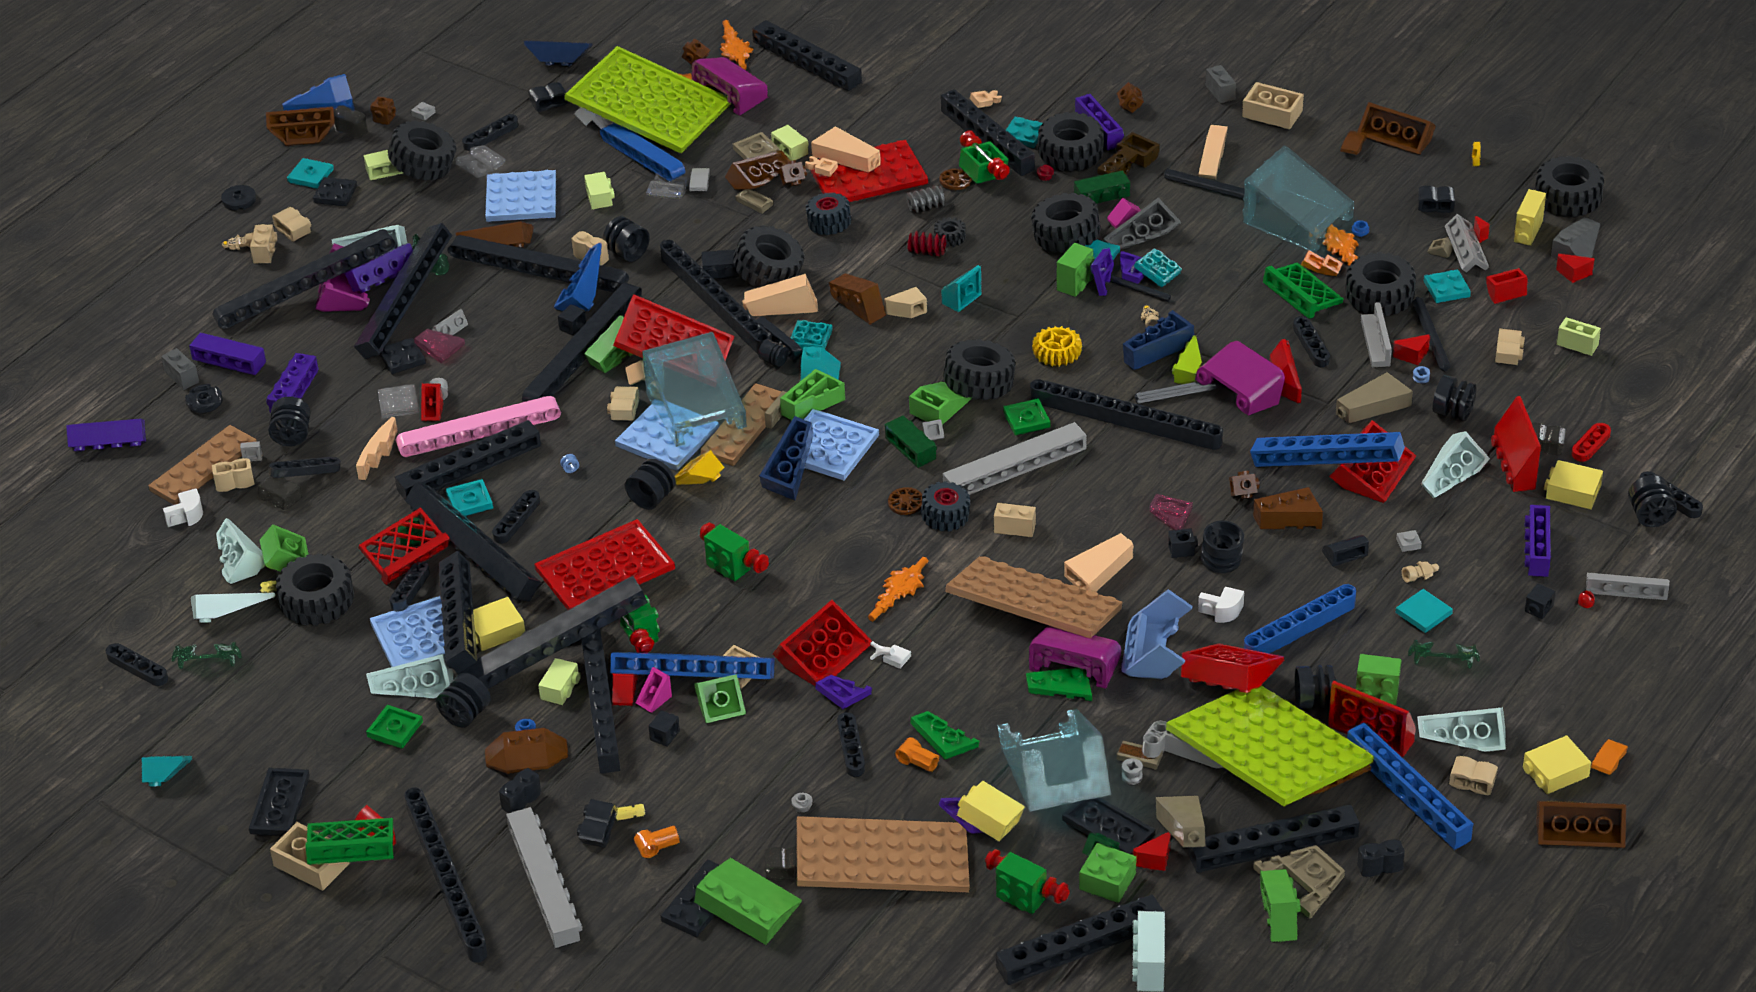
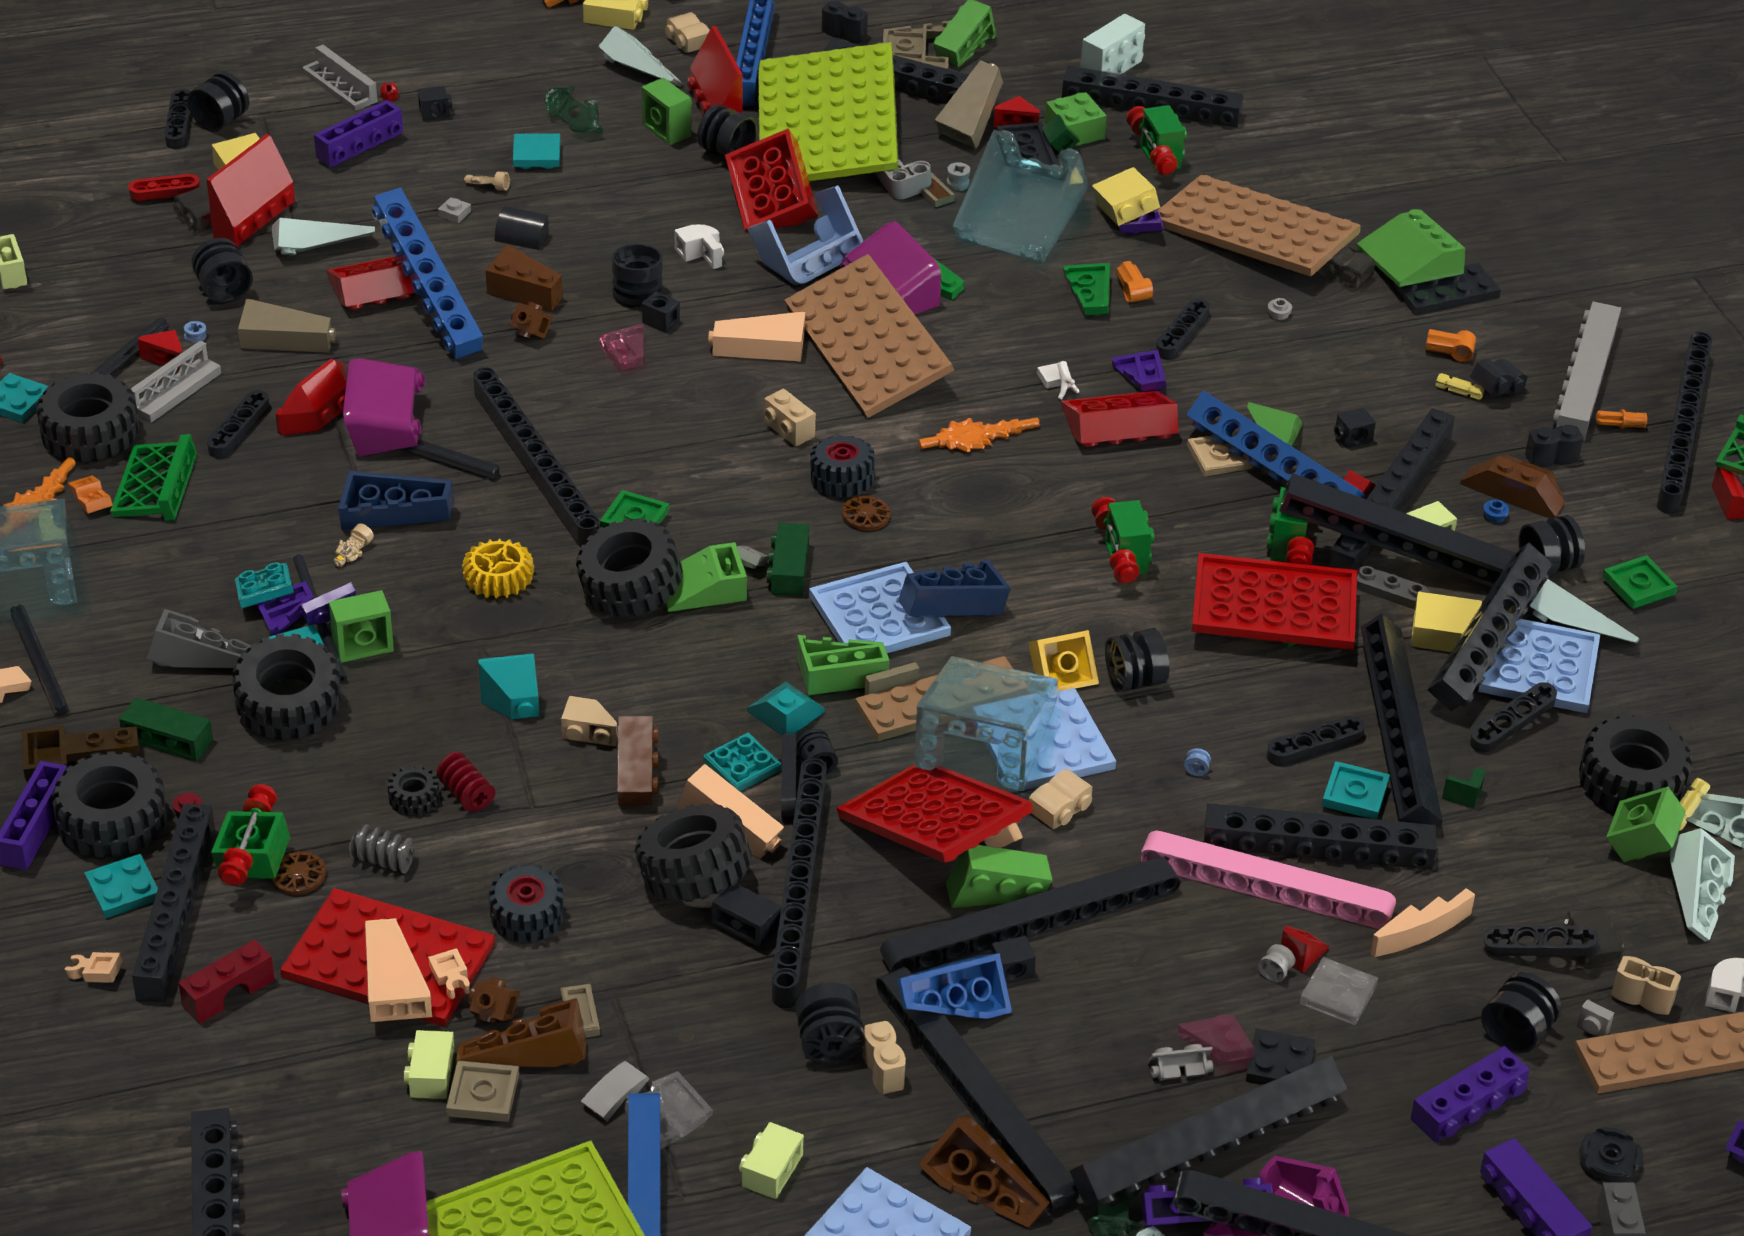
camera: 145 degrees left, 0 degrees up
red fence [358,508,450,585] -> none
dark pink slope [636,667,672,712] -> none
light grey brick [943,422,1086,495] -> none
dark pink slope [1107,198,1141,229] -> none
lime slope [1172,335,1202,384] -> none
blue beam [1244,584,1356,654] -> none
tan brick [1495,328,1525,365] -> none
none -> dark red arch [178,939,275,1024]
none -> orange axle [1596,409,1647,429]

